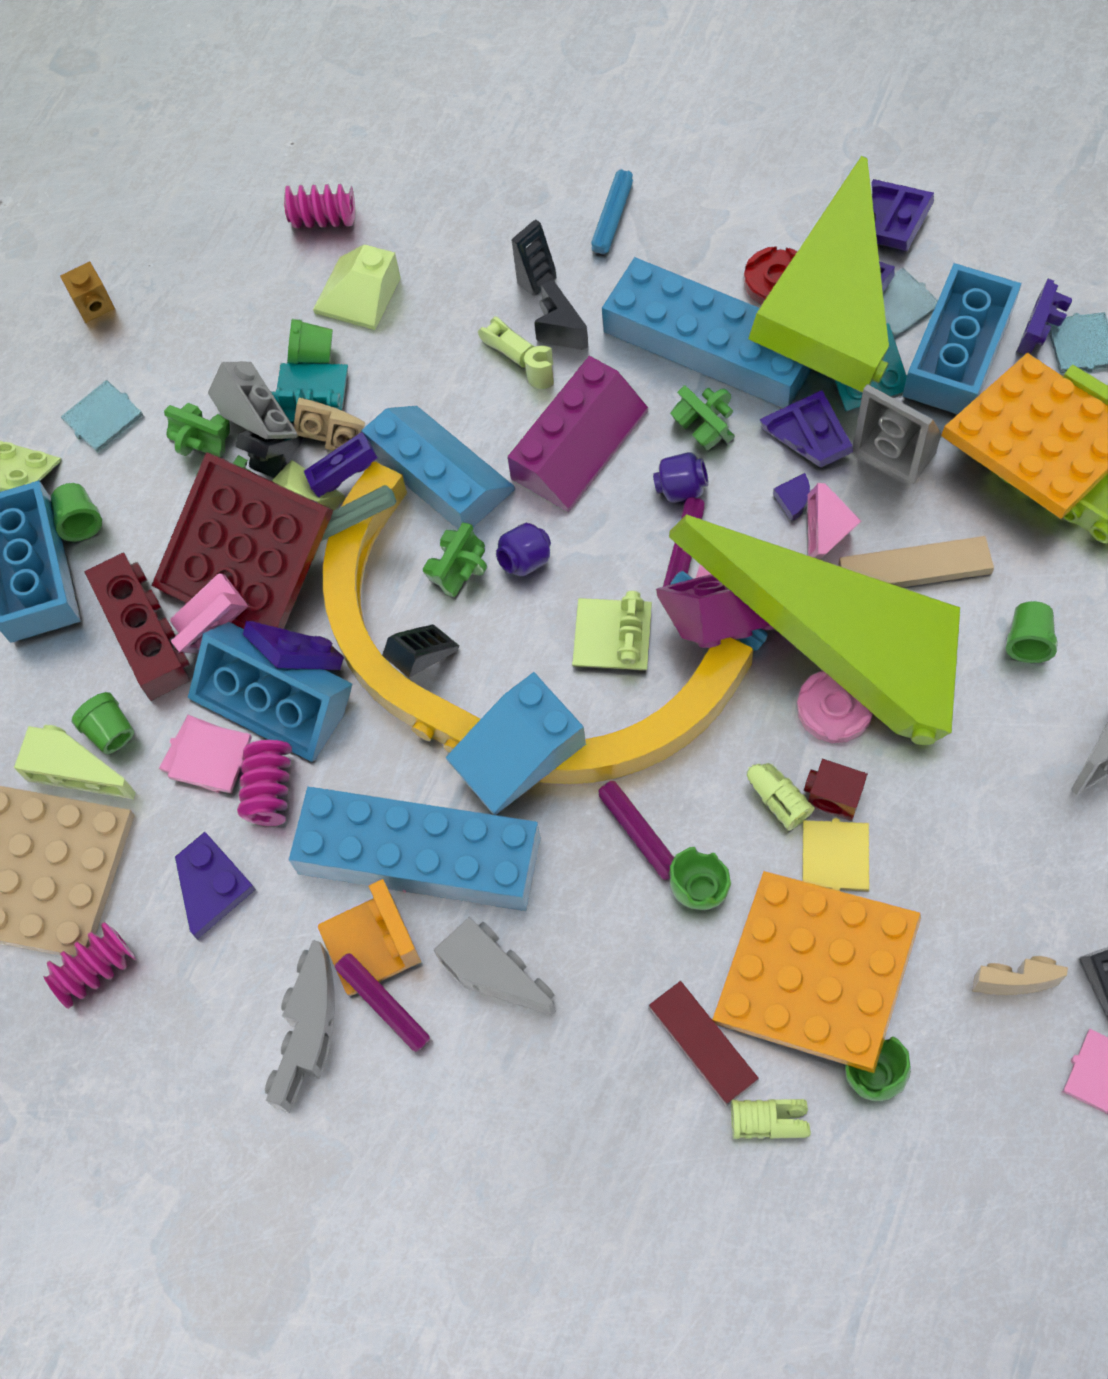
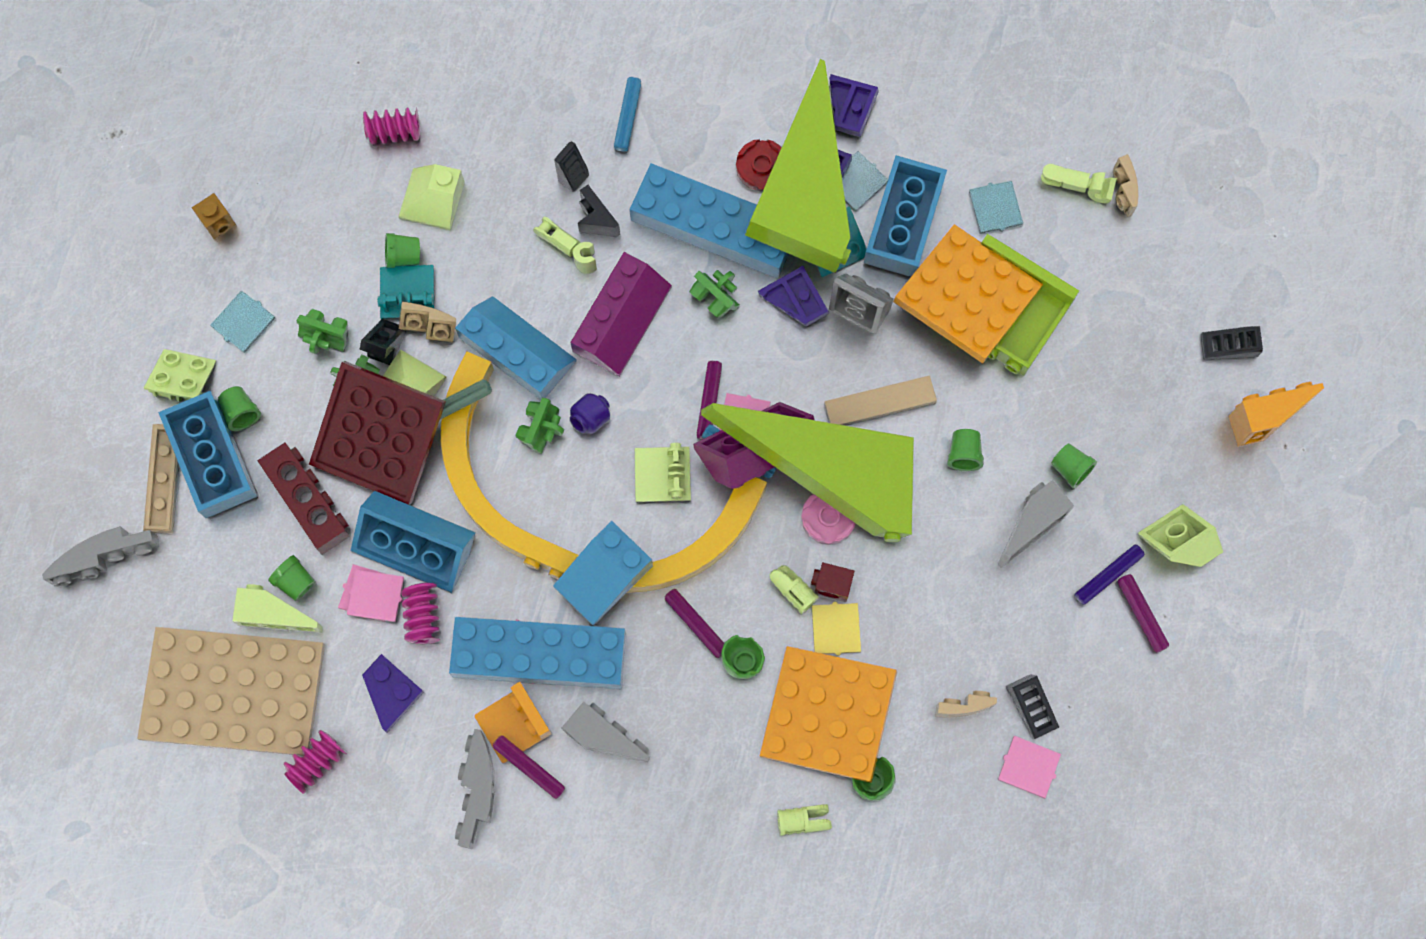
camera: 15 degrees left, 10 degrees up
bright pink panel [170,574,248,654] -> none
light grey slope [208,361,298,439] -> none
dark purple wing [243,621,344,670] -> none
dark purple plate [304,432,378,498] -> none
black slope [382,624,460,678] -> none
dark red tile [648,980,759,1106] -> none
dark purple head [653,452,709,503] -> none
dark purple tile [773,473,810,522] -> none
bright pink slope [808,483,861,560] -> none
dark purple plate [1016,278,1072,355] -> none

